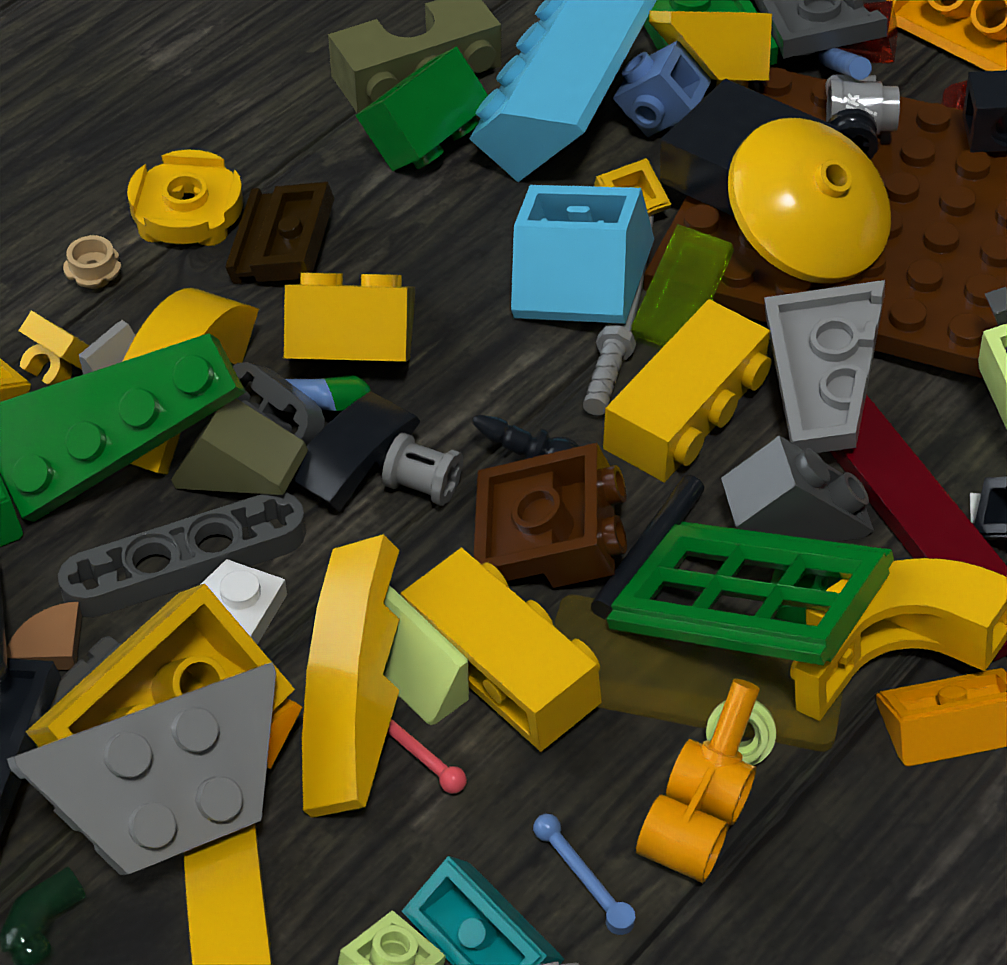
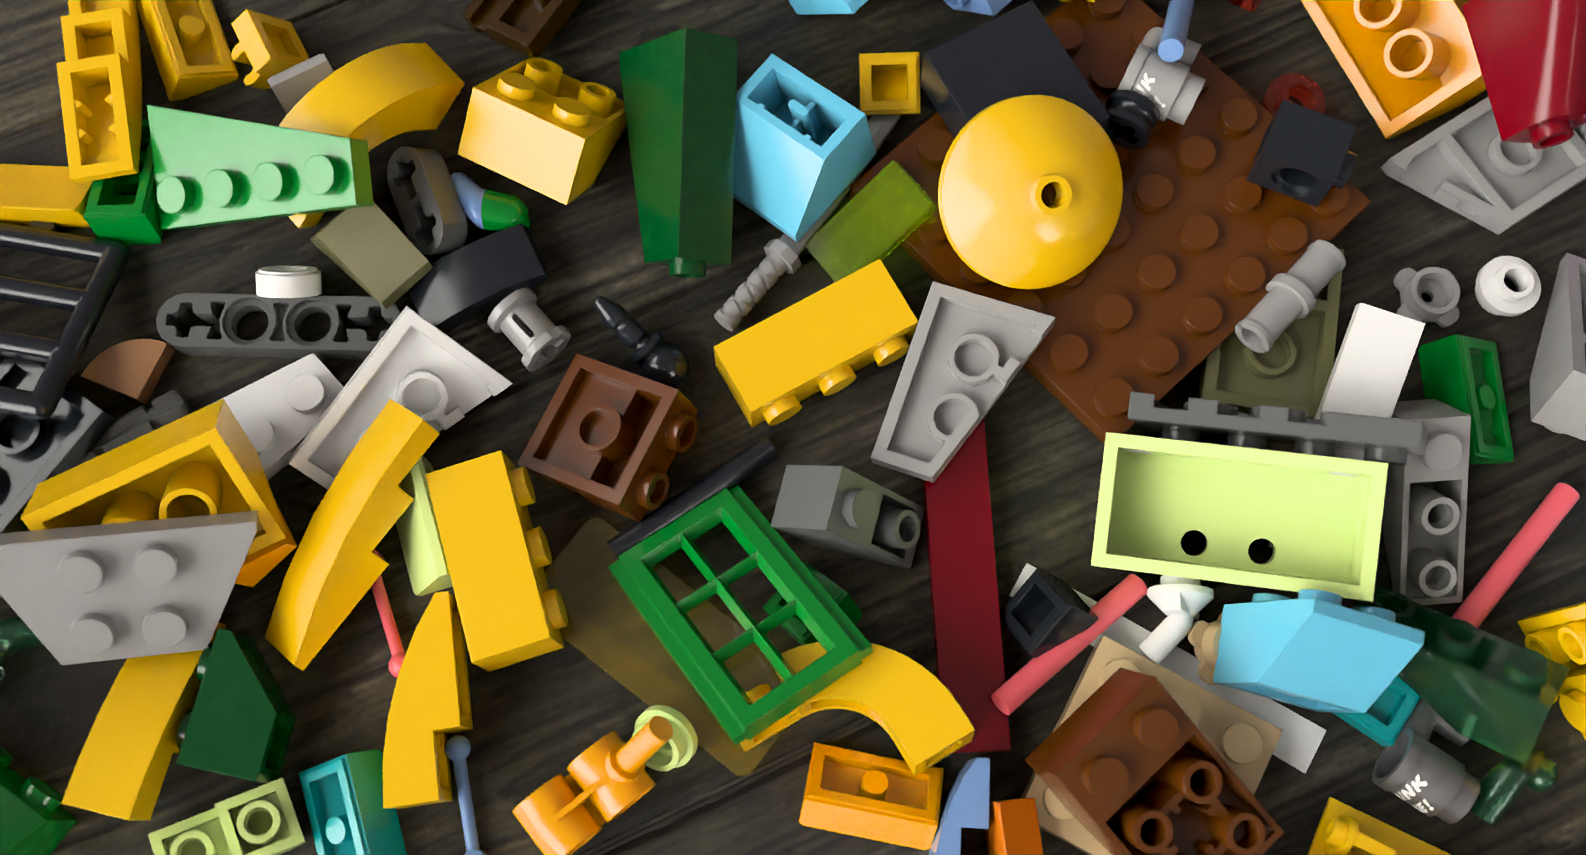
camera: 20 degrees right, 25 degrees up
none -> dark green slope [176,628,297,783]
none -> white tile [255,265,322,298]
none -> white wing [289,306,513,489]
none -> yellow slope [383,591,473,809]
none -> dark green slope [619,27,738,278]

